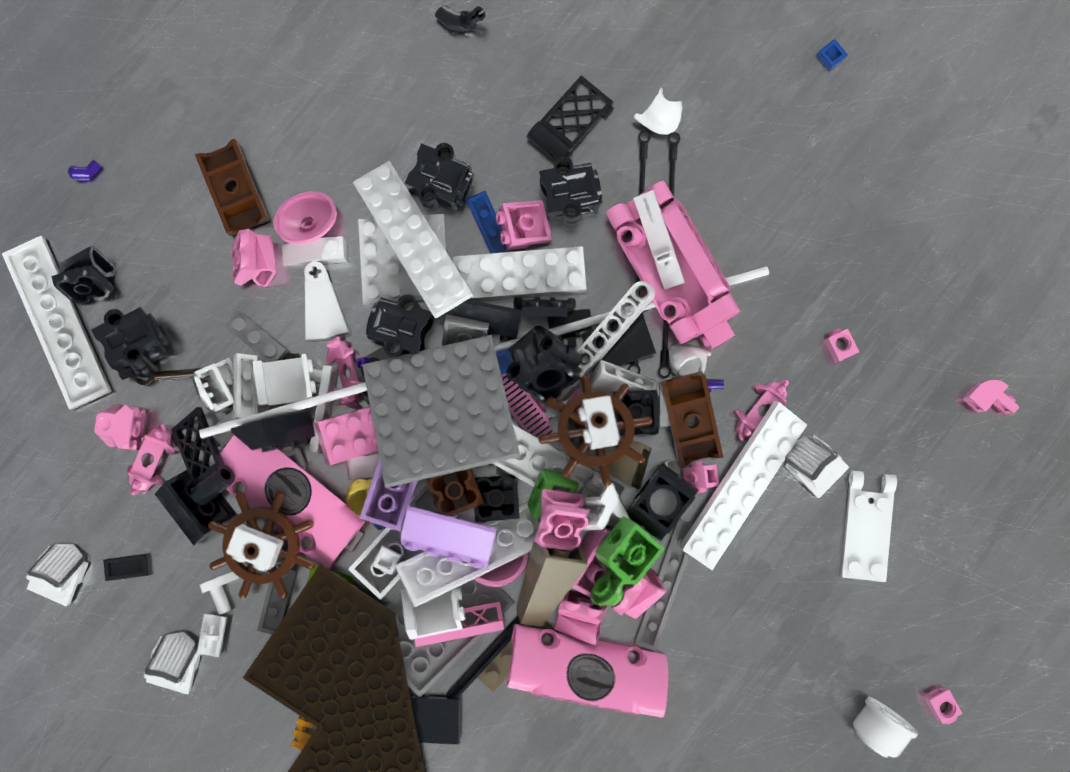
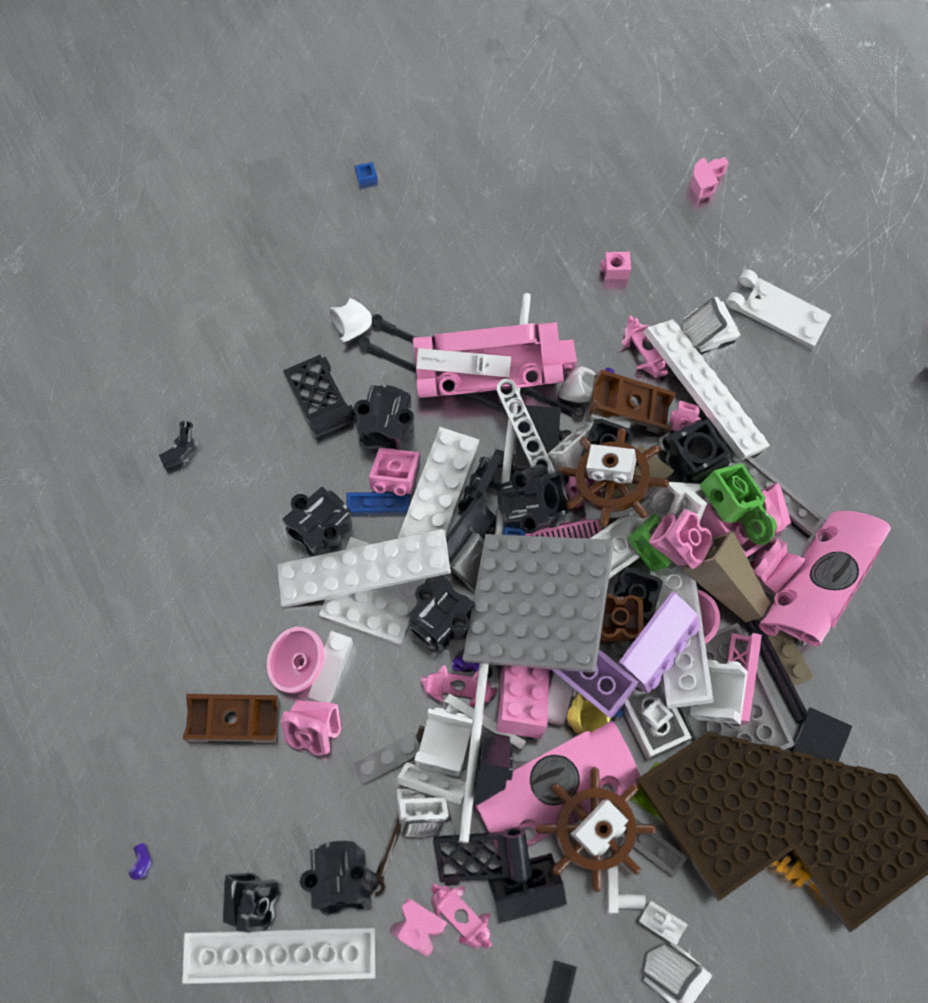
camera: 75 degrees left, 15 degrees down
white piece [304,261,350,341] -> none

